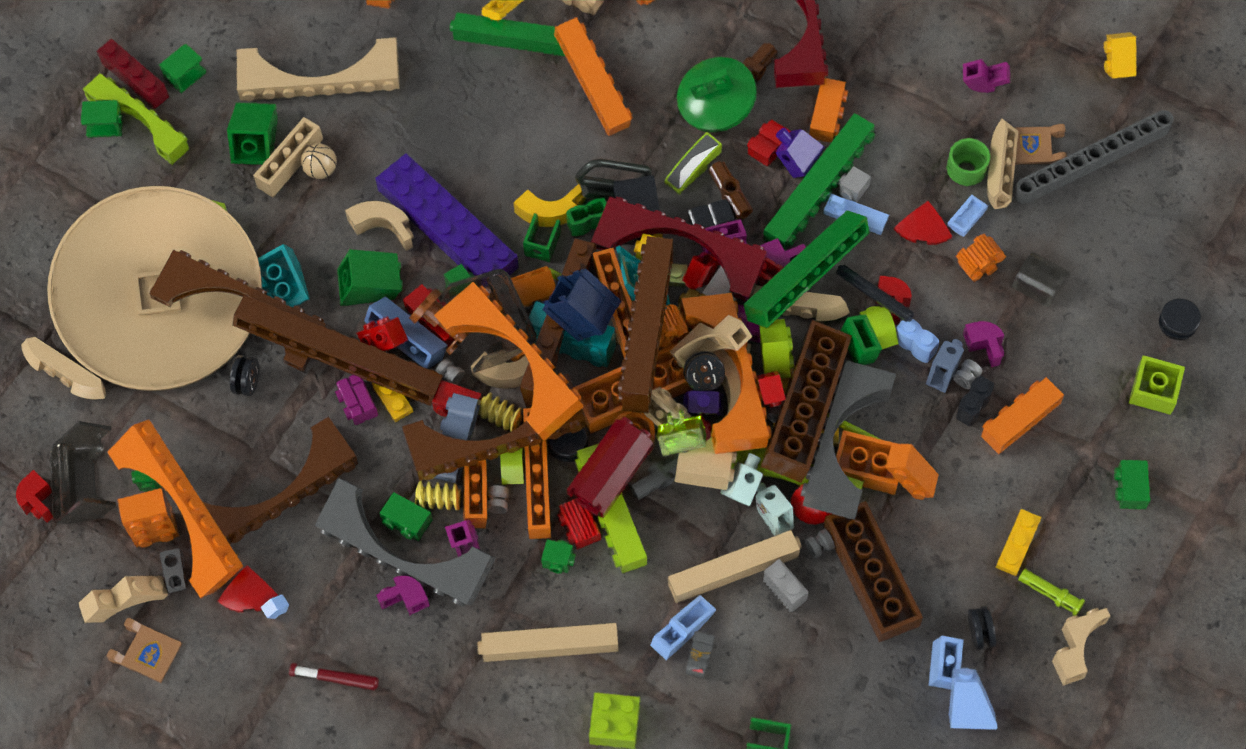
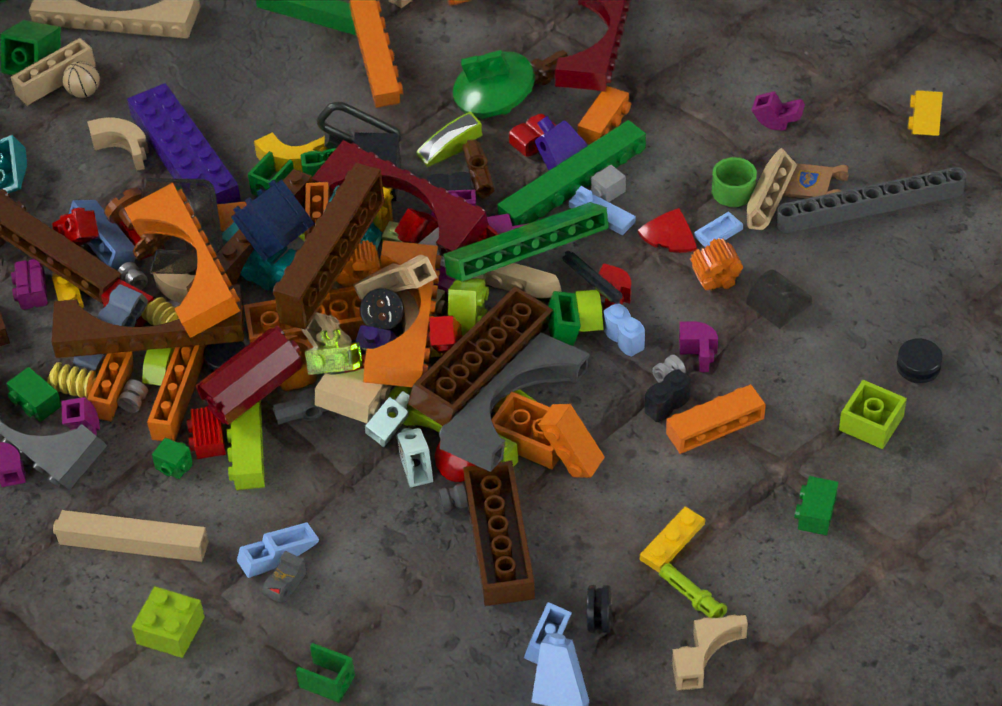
camera: 15 degrees right, 15 degrees down
green slope [337,249,403,306] -> none
tan brick [668,530,802,603] -> none
light grey brick [763,559,809,612] -> none
sand blue torso [926,339,964,393] -> none

